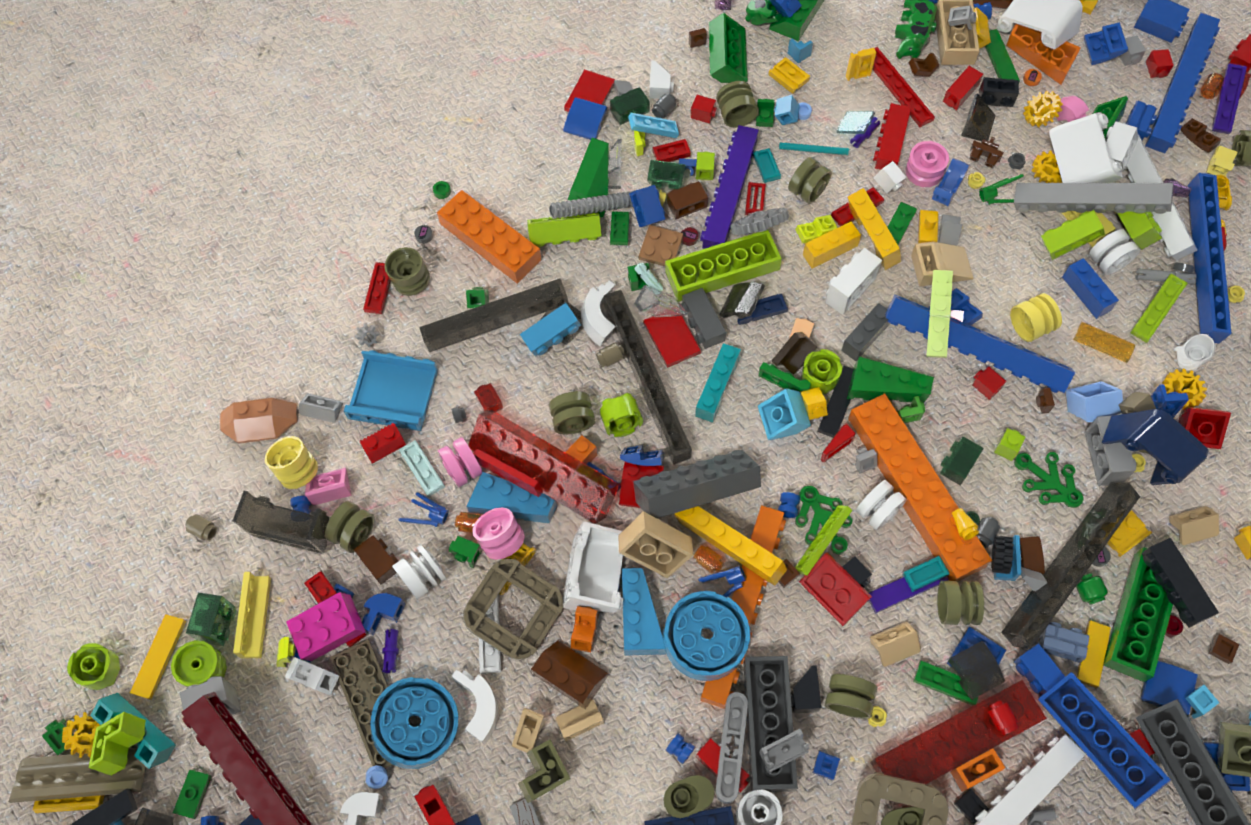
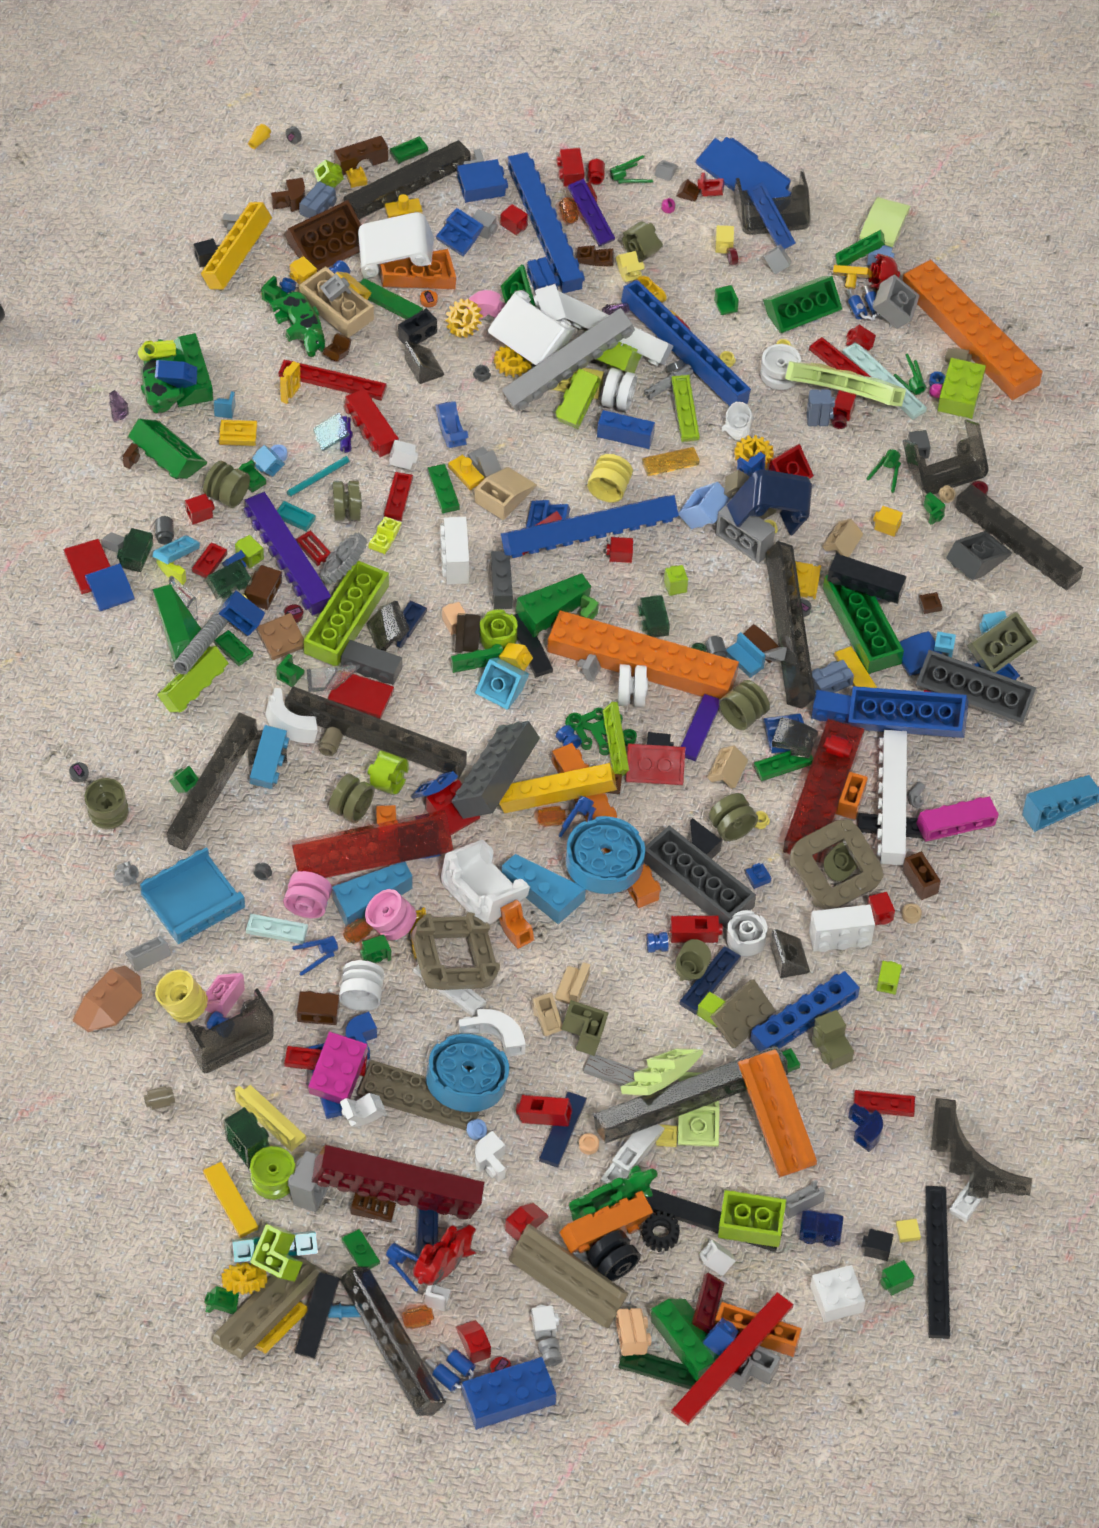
camera: 50 degrees left, 10 degrees down
lime brick [67,643,120,690] -> none
neon yellow slope [276,637,296,667] -> none
olive wheel [325,501,375,553] -> none
red brick [360,423,406,464] -> none
red tile [363,262,391,314] -> none
dark purple pin [382,629,399,673] -> none
green tile [433,181,451,199] -> none
orange brick [437,190,542,284] -> none
red tile [473,449,543,497] -> none
clear red brick [474,383,503,417] -> none
reddish brown slope [531,640,609,709] -> none
tan brick [618,511,693,578] -> none
light aqua axle [635,263,663,294] -> none
white slope [649,60,674,99] -> none
teal arch [695,343,741,423] -> none
light grey piece [715,692,748,804] -> none
light grey hinge [759,729,809,772] -> none
yellow brick [803,221,861,268] -> none
red slope [821,424,856,462] -> none
yellow arch [847,188,901,270] -> none
teal tile [902,556,950,592] -> none
bright pink wheel [905,141,949,187] -> none
yellowish green arch [926,270,953,358] -> none
red brick [943,66,983,110] -> none
yellow cone [952,508,979,540] -> none
light yellow plate [968,172,985,189] -> none
reddish brown hips [969,137,1004,168] -> none
green plant [979,174,1024,205] -> none
black tyre [991,535,1014,574] -> none
green plant [1014,452,1084,508] -> none
reddish brown plate [1036,388,1055,414] -> none
green head [1076,573,1108,605] -> none
dark red tile [1165,615,1183,637] -> none

